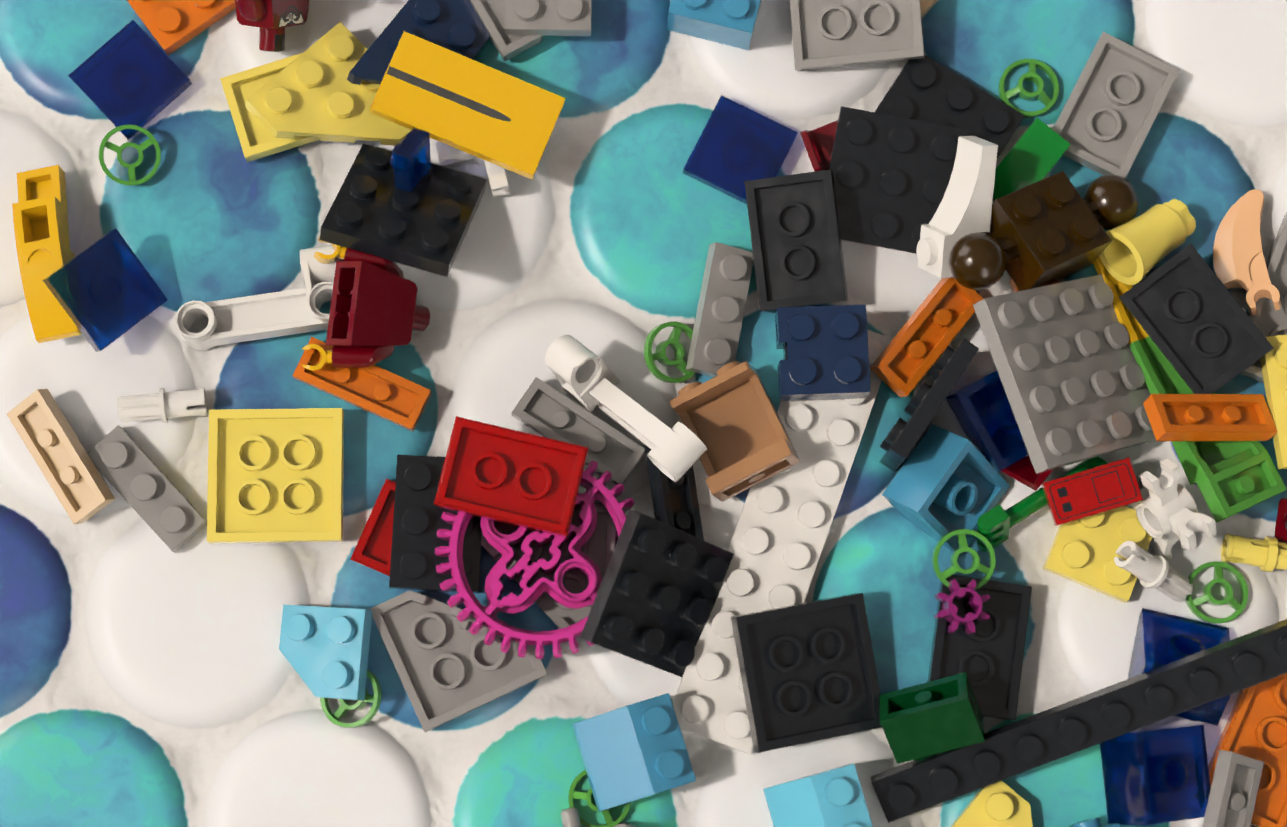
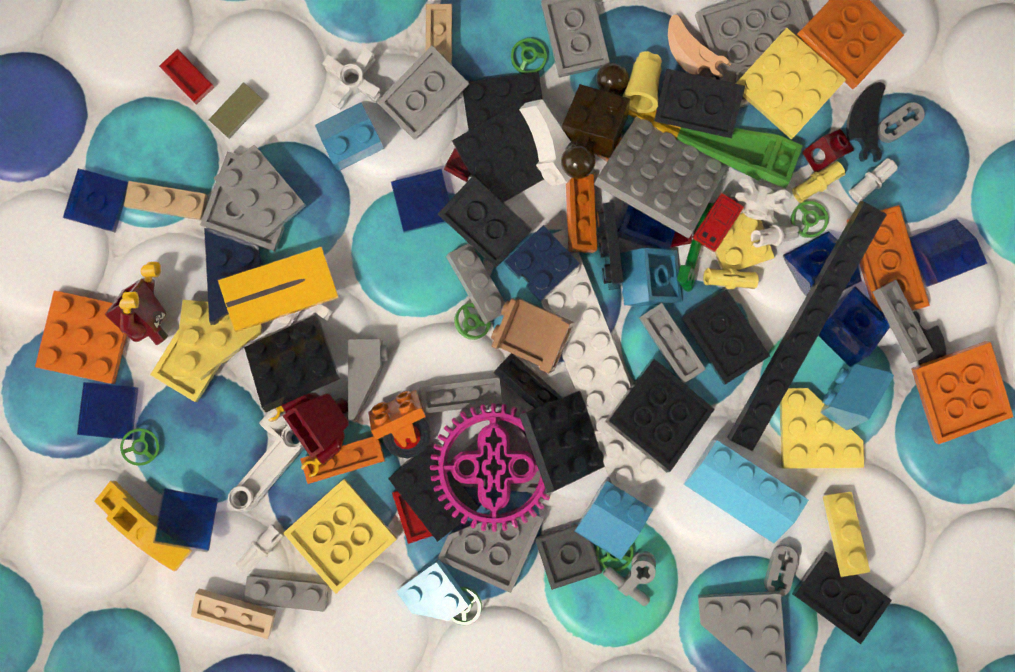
camera: 30 degrees left, 5 degrees up
clear blue plate [390,128,431,192] -> none
red tile [434,416,589,537] -> none
white piece [545,335,707,482] -> none
dark green brick [879,672,985,764] -> none
bright green piece [932,529,996,590] -> none
magenta gear [934,579,990,634] -> none
green slope [993,118,1071,202] -> none
orange plate [1143,394,1278,441] -> none
none -> light grey slope [348,339,388,420]
none -> orange plate [368,390,431,458]
none -> dark grey tile [535,523,602,590]
none -> light grey plate [639,303,706,384]
none -> light yellow pin [703,268,759,289]

